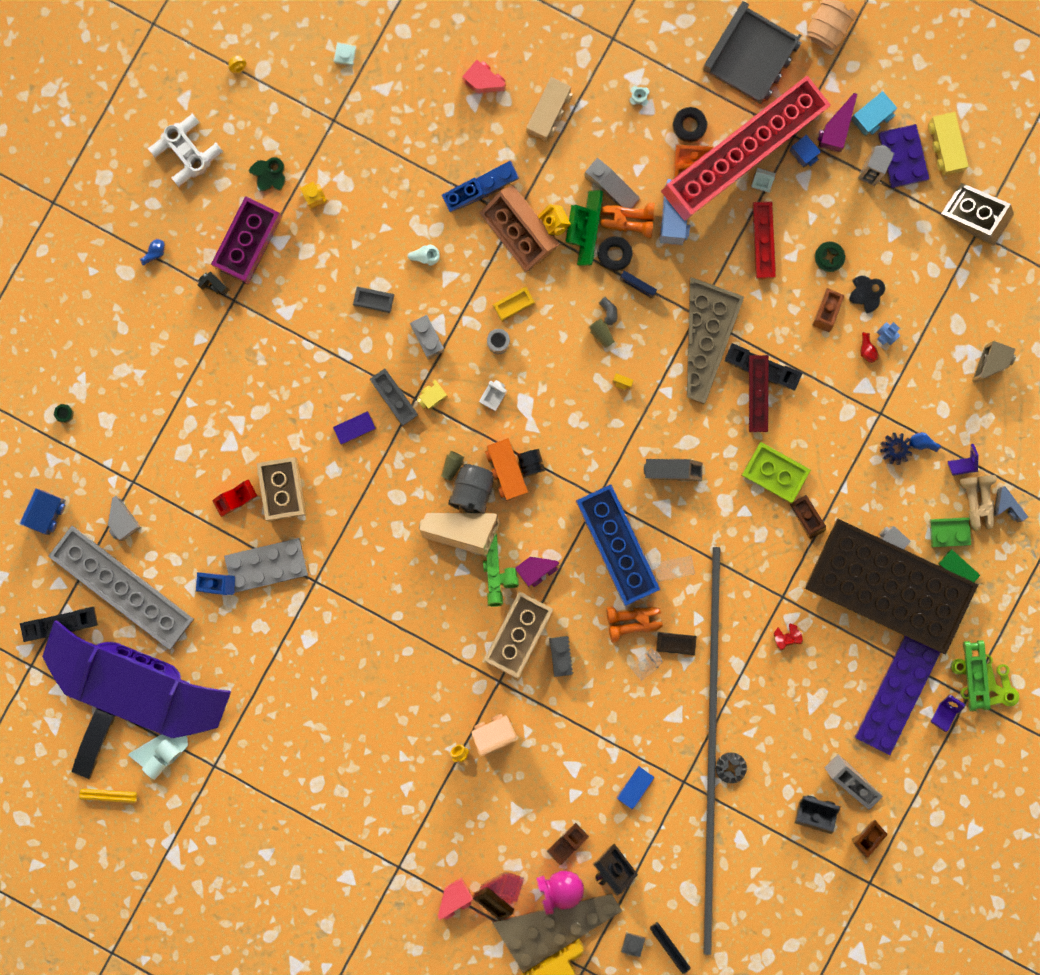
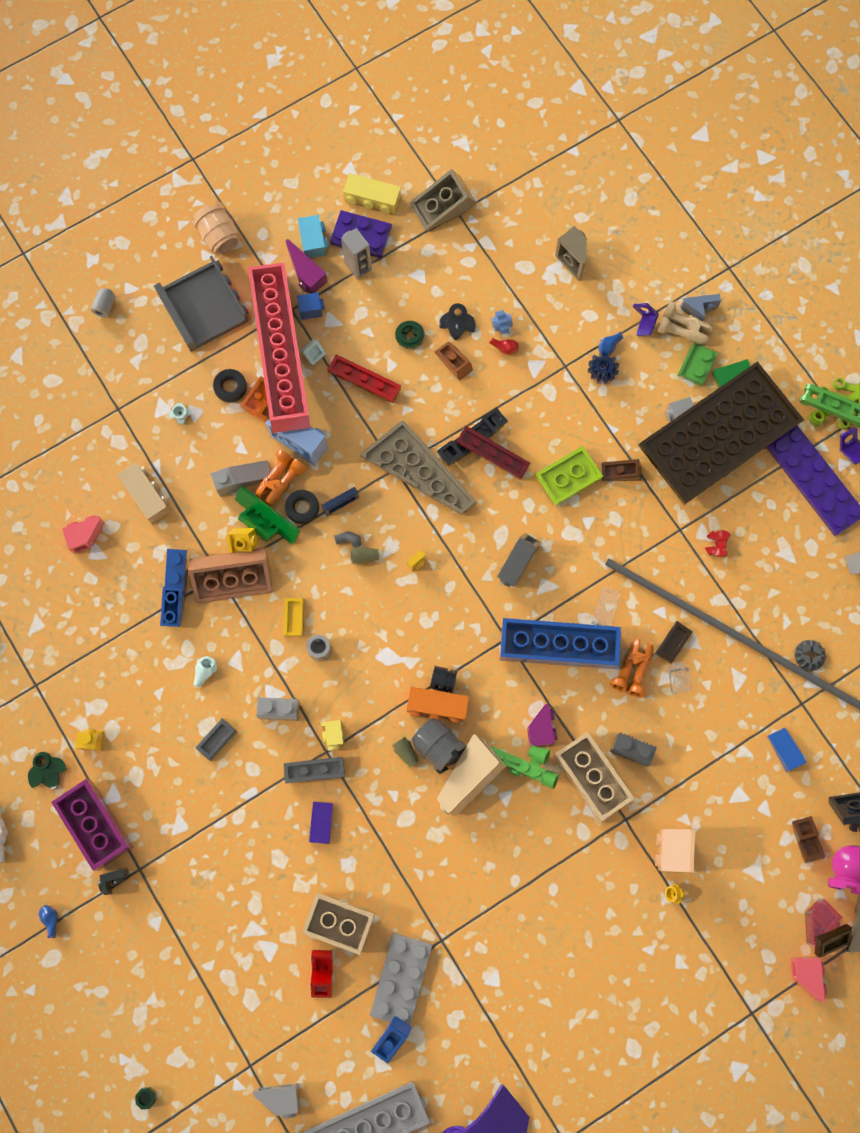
camera: 60 degrees left, 10 degrees down
white bracket [479,380,507,412] -> none

